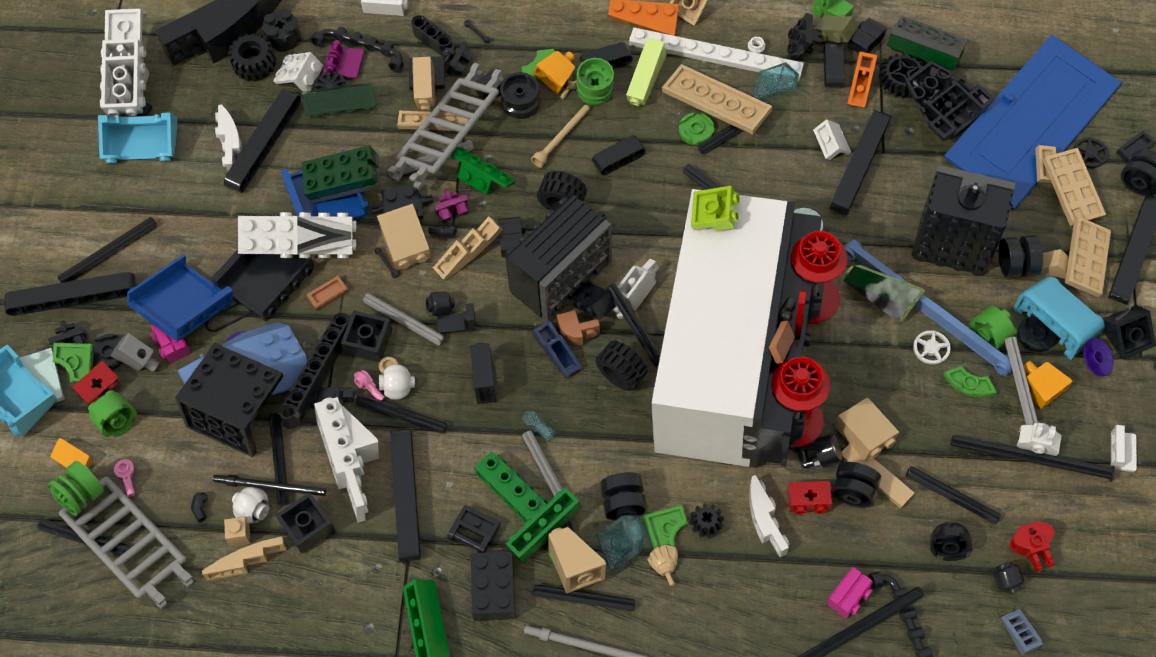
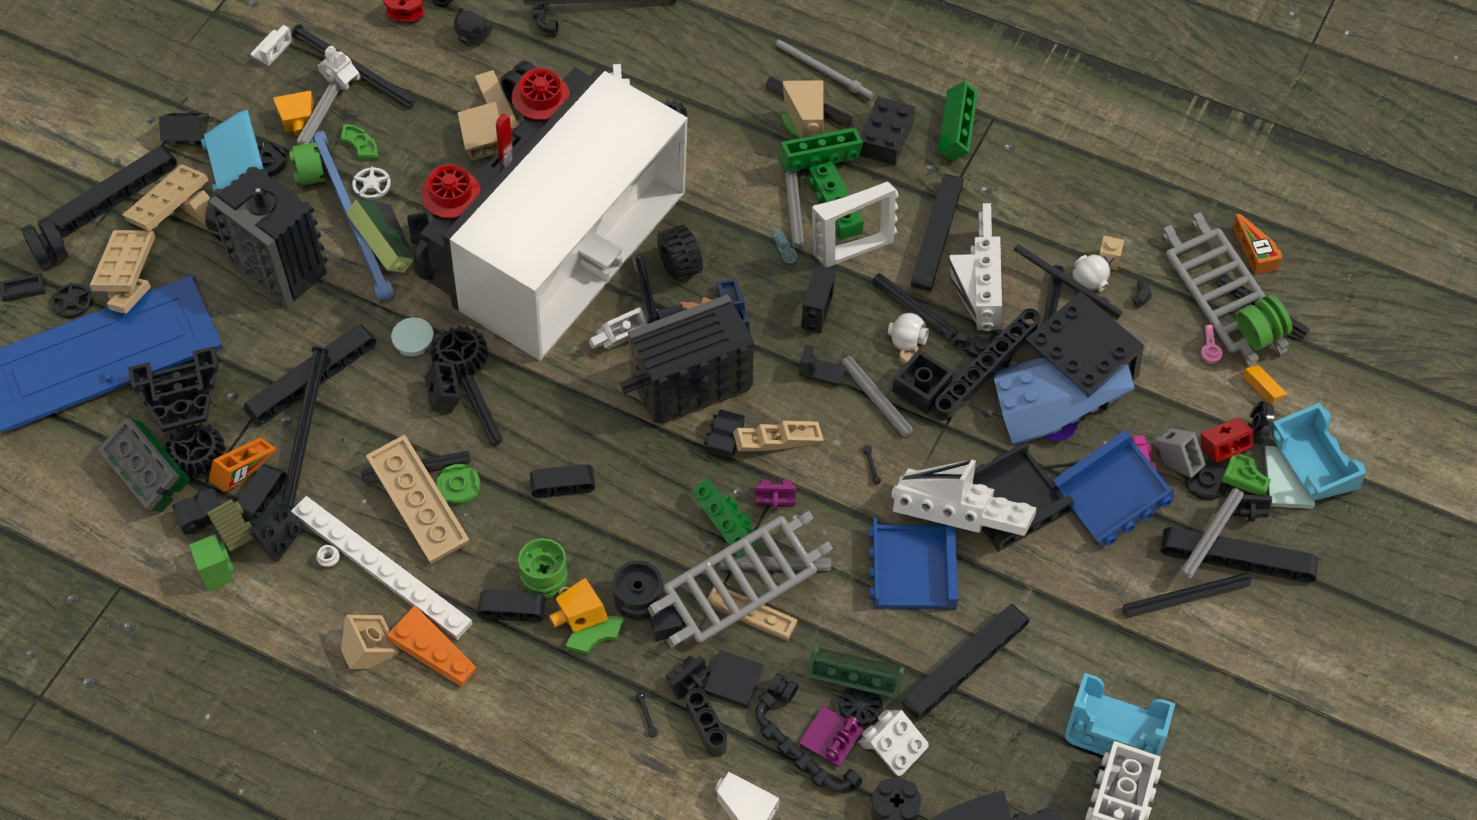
camera: 160 degrees left, 5 degrees down
bright green brick [88,390,137,438] -> none
tan slope [202,536,287,581] -> none
white slope [215,105,243,171] -> none
black tyre [228,33,276,81] -> none
black brick [275,492,335,554] -> none
dark green piece [302,145,381,204] -> none
nougat tile [306,276,349,311] -> none
bright pink plate [354,370,385,401] -> none
black plate [371,184,433,219] -> none
tan slope [377,204,431,270] -> none
tan brick [413,57,436,112] -> none
black head [426,291,455,316] -> none
black arm [428,225,457,239] -> none
black plate [447,505,500,553] -> none
tan piece [531,105,590,168] -> none
black tyre [536,171,587,211] -> none
clear light blue slope [596,515,646,571] -> none
black wheel [600,472,648,521] -> none
yellowish green slope [626,37,667,106] -> none
bright green tile [643,505,688,549] -> none
tan piece [648,545,678,586] -> none
lime plate [691,186,740,231] -> none
clear light blue slope [752,62,799,99] -> none
nougat tile [769,321,795,363] -> none
pearl dark grey arm [778,297,796,322] -> none
white panel [813,119,851,160] -> none
dark pink brick [826,567,873,618] -> none
black axle [906,466,1001,524] -> none
dark purple dish [1084,338,1113,377] -> none
none -> black axle [282,346,329,510]
none -> black bracket [407,212,429,244]
none -> black brick [424,361,461,413]
none -> black wheel [767,673,799,704]
none -> white windscreen [812,182,899,267]
none -> light grey axle [1181,488,1244,579]
none -> orange slope [1232,214,1282,275]
none -> black tile [1248,401,1274,445]

